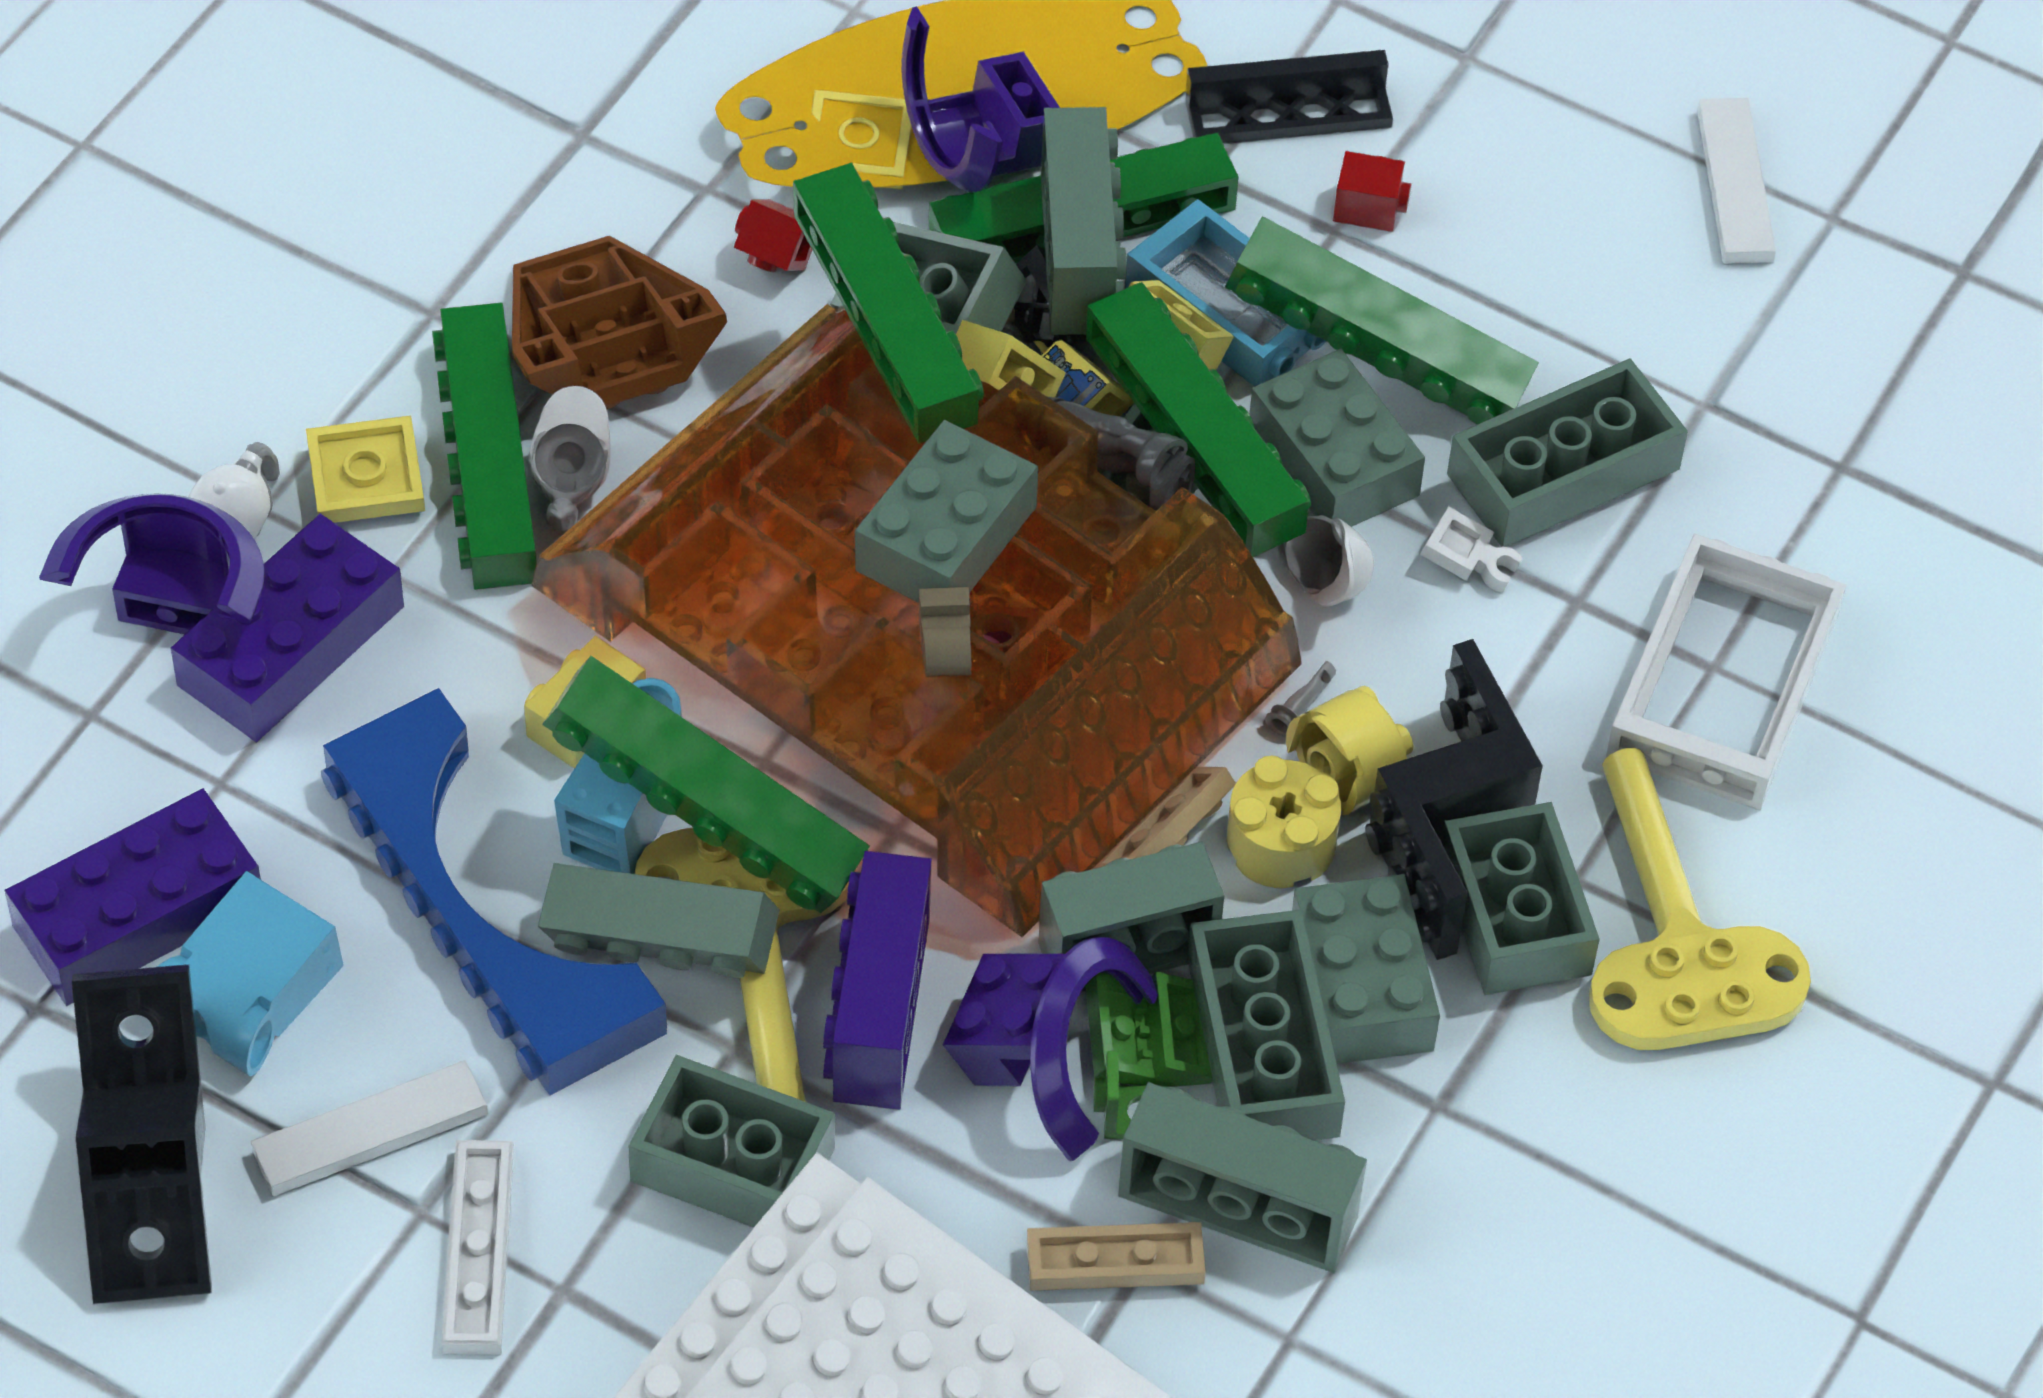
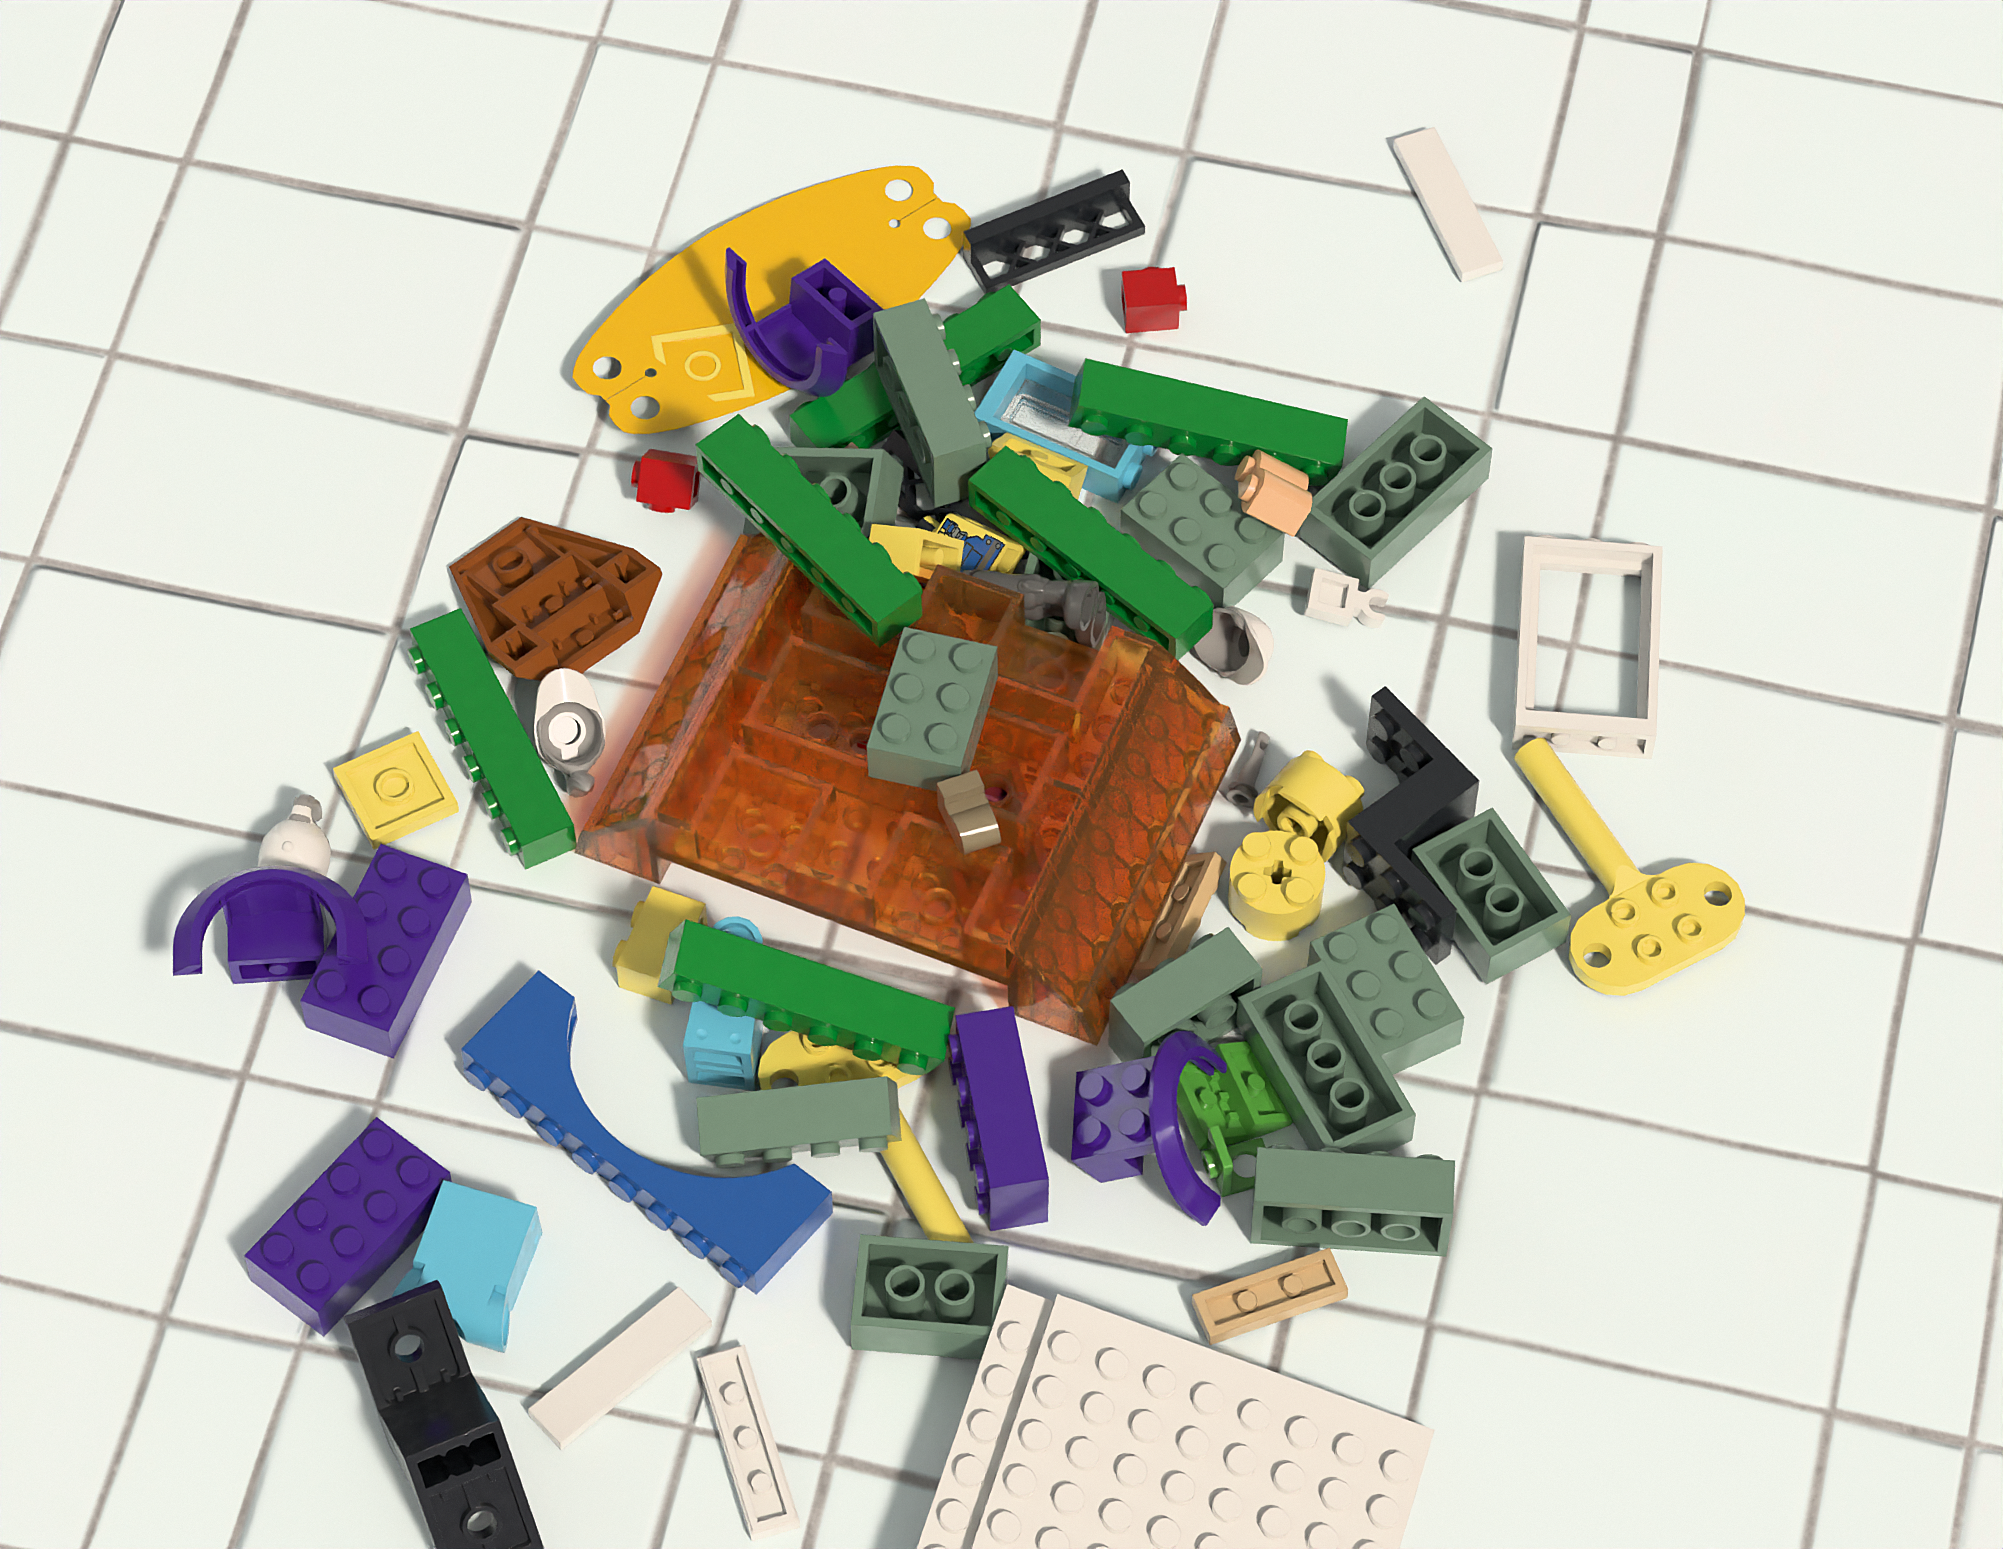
camera: 15 degrees left, 5 degrees up
none -> light nougat brick [1235,449,1312,537]

